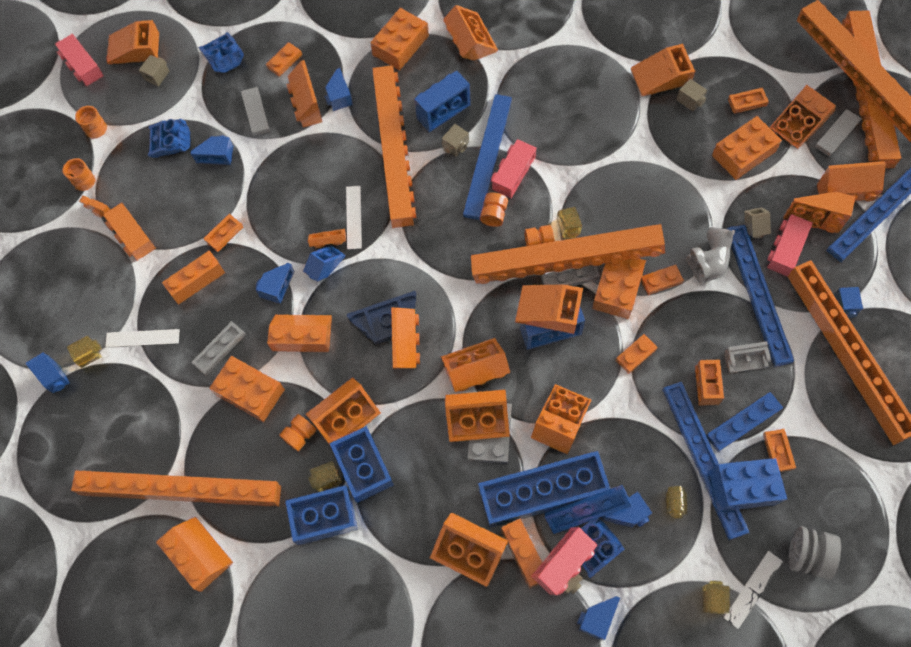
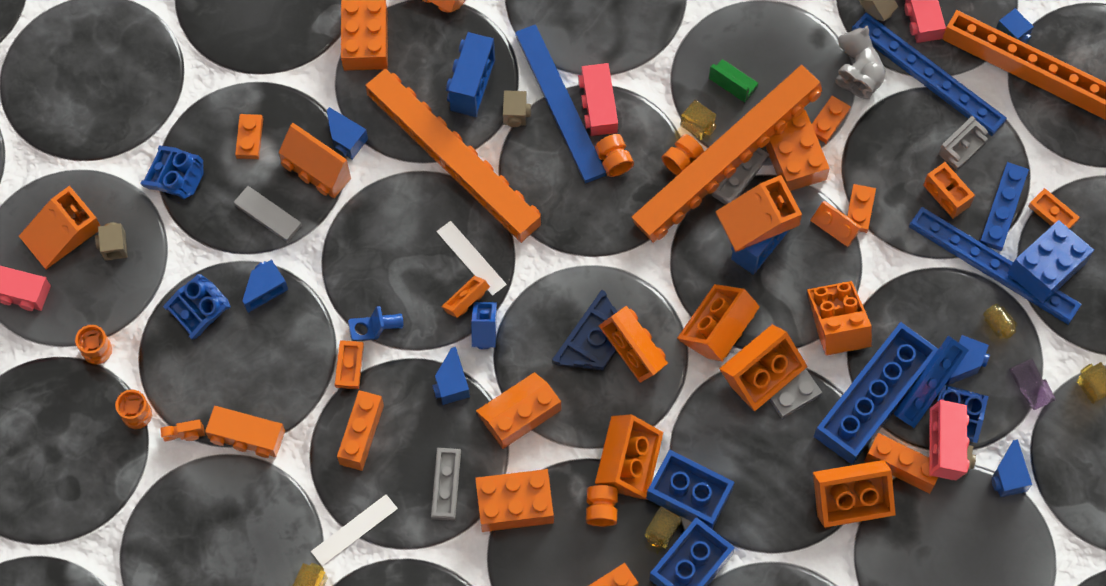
camera: 40 degrees left, 0 degrees up
none -> blue bracket [348,306,403,341]
none -> green panel [709,59,758,103]
none -> orange plate [810,201,862,247]
none -> clear purple slope [1009,358,1056,410]

